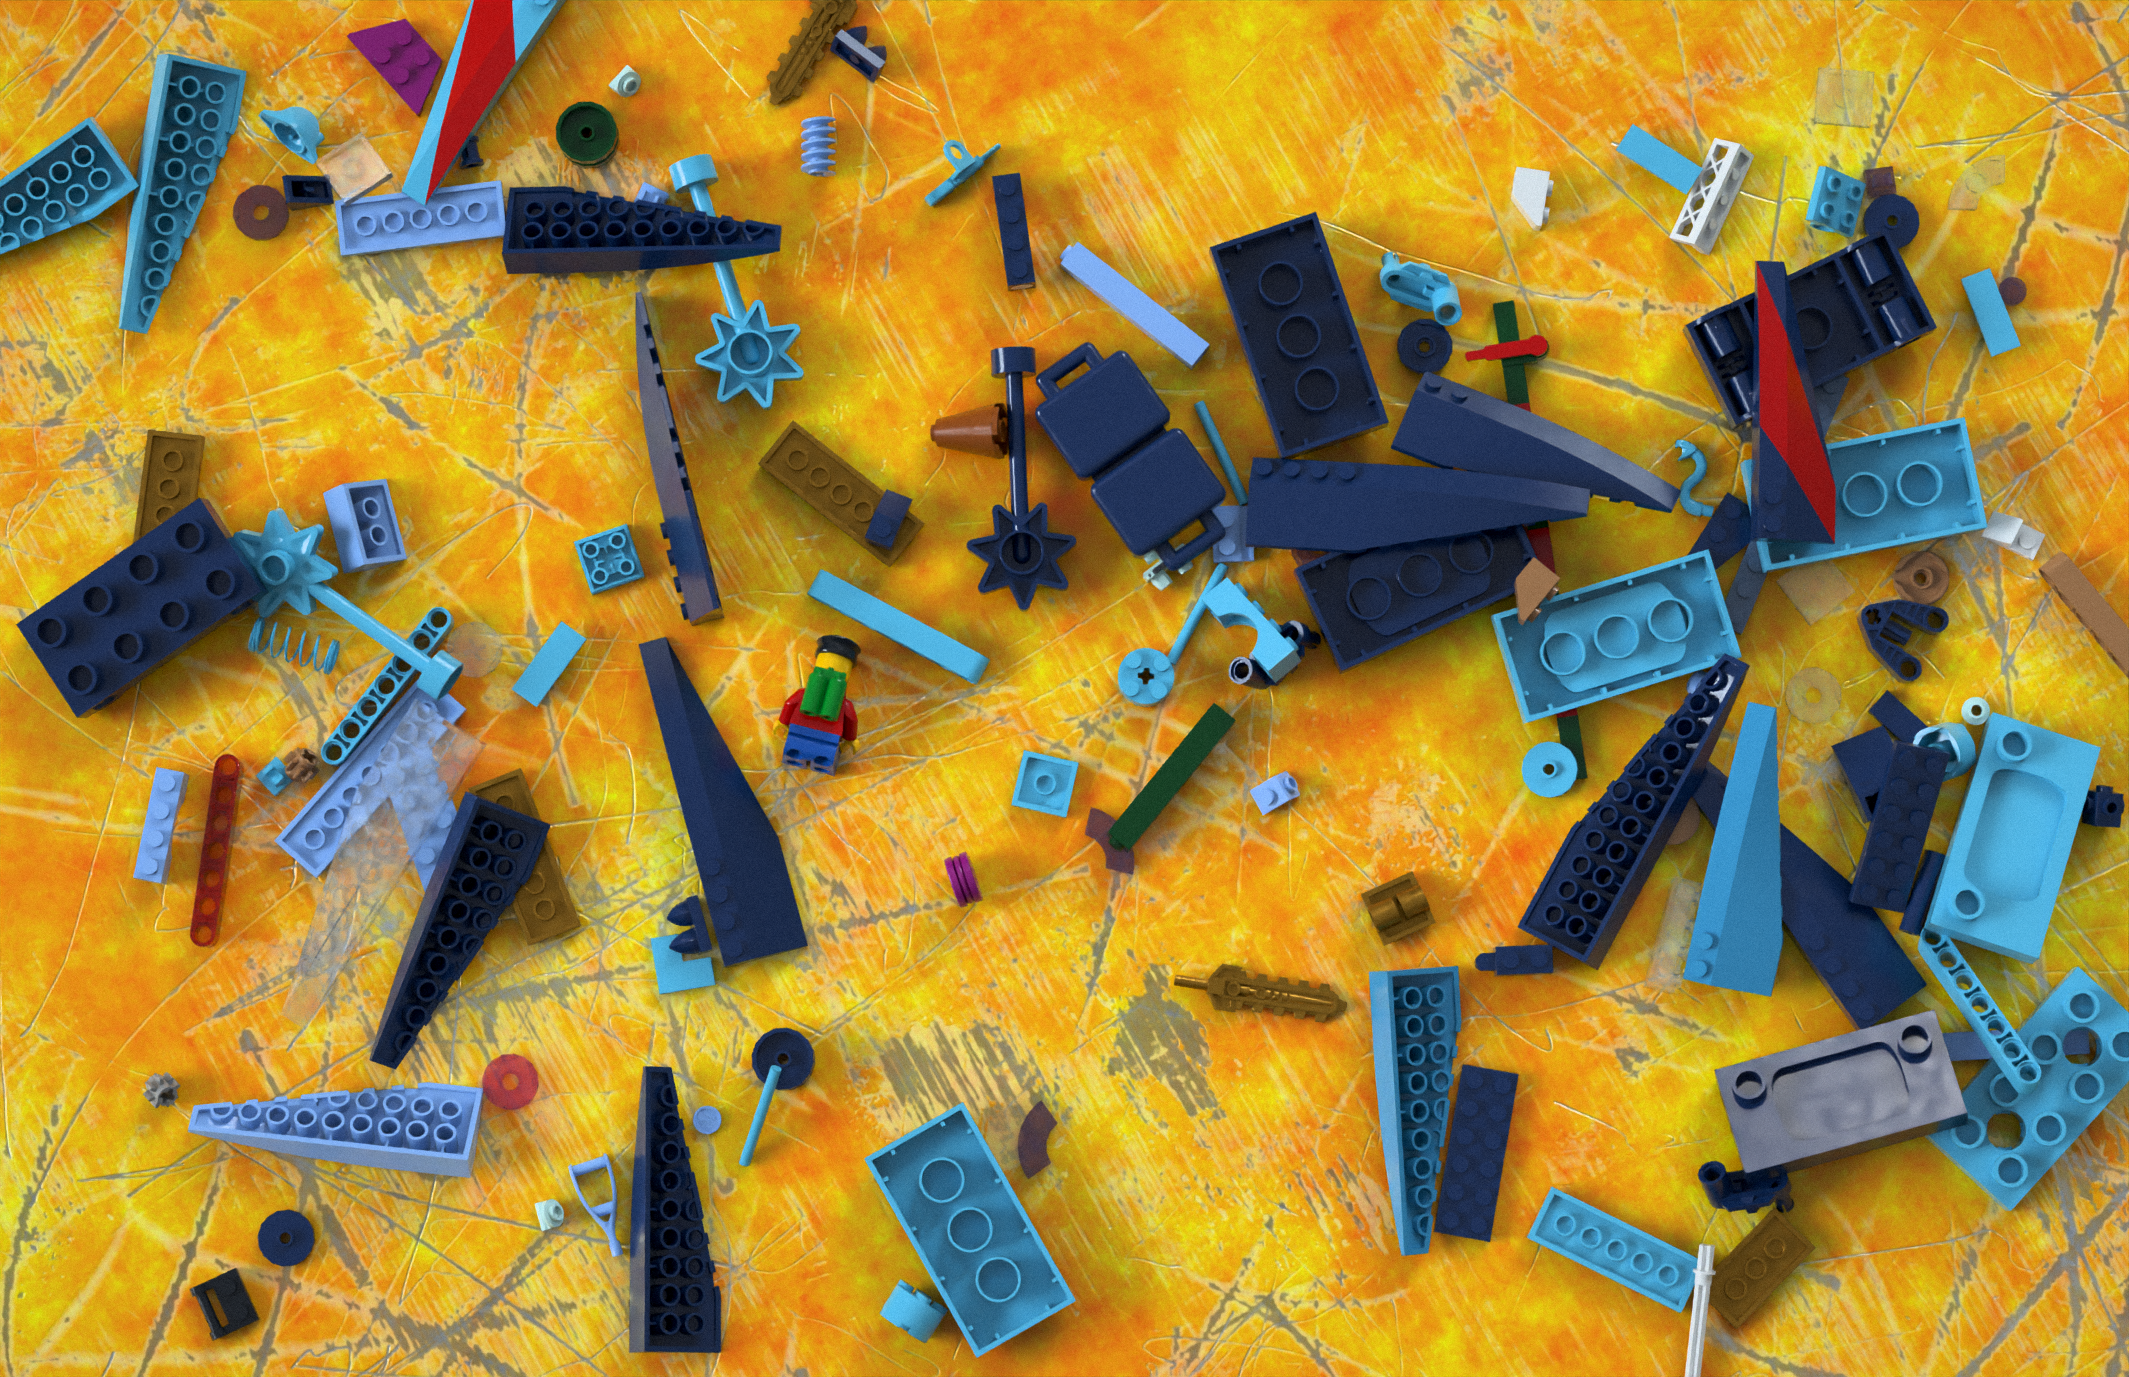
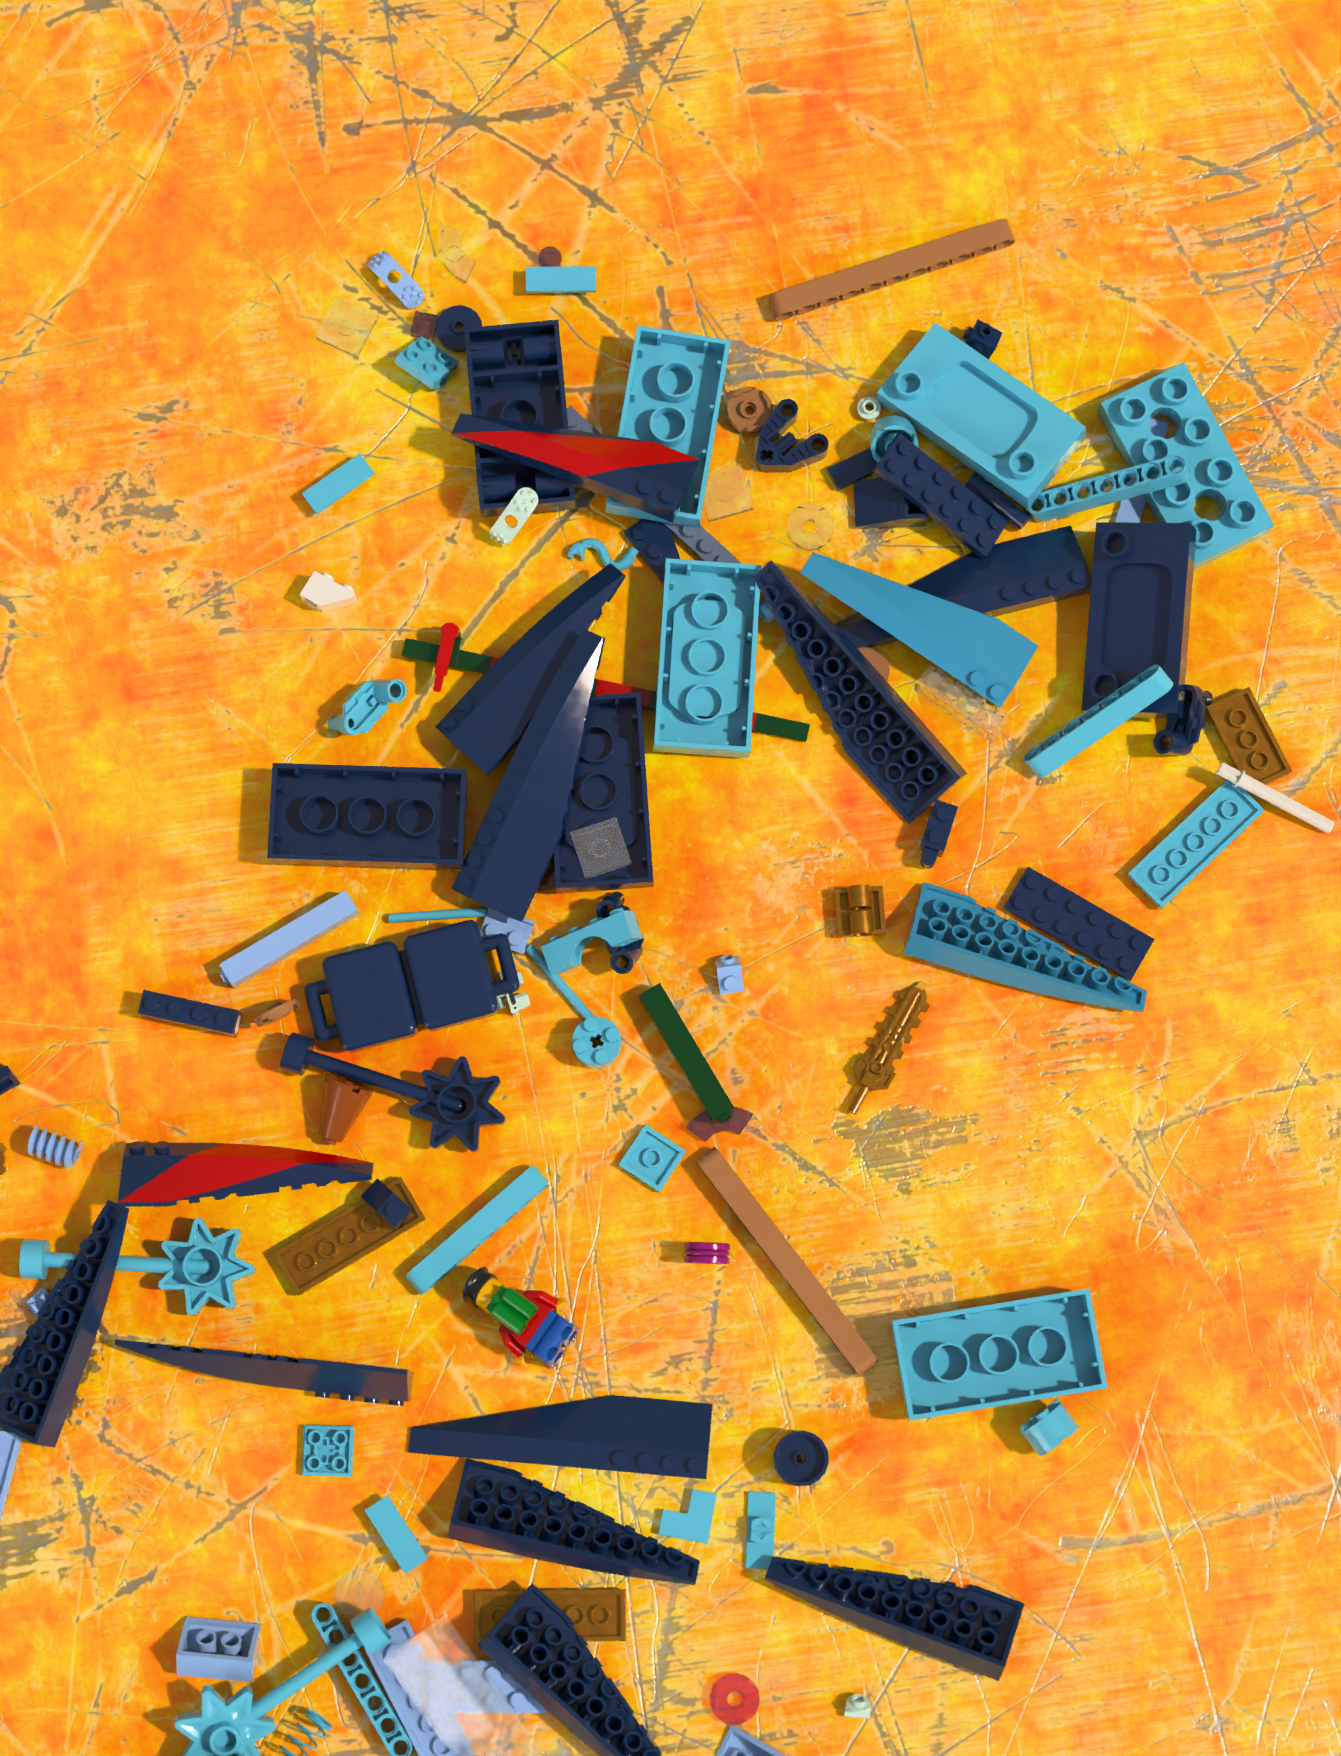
camera: 70 degrees left, 5 degrees down
light blue piece [568,1153,623,1257] -> none
dark blue tile [667,895,712,955] -> none
light blue piece [693,1106,722,1134] -> none
medium azure bar [739,1065,782,1166] -> none
medium azure piece [924,140,1001,207] -> none
tile [1018,1100,1058,1179] -> none
dark blue plate [1397,319,1452,375] -> none
medium nougat slope [1514,557,1560,626] -> none
medium azure plate [1521,741,1579,798] -> none
white fence [1669,138,1754,255] -> none
white slope [1981,511,2045,561] -> none
none -> wedge [118,1141,374,1207]
none -> medium nougat plate [254,998,301,1028]
none -> light blue piece [367,251,424,309]
none -> dark blue wedge [447,1458,700,1585]
none -> light aqua piece [488,487,538,546]
none -> clear tile [570,817,632,879]
none -> medium nougat beam [695,1146,879,1376]
none -> medium azure piece [746,1492,776,1569]
none -> medium azure beam [1023,664,1173,778]

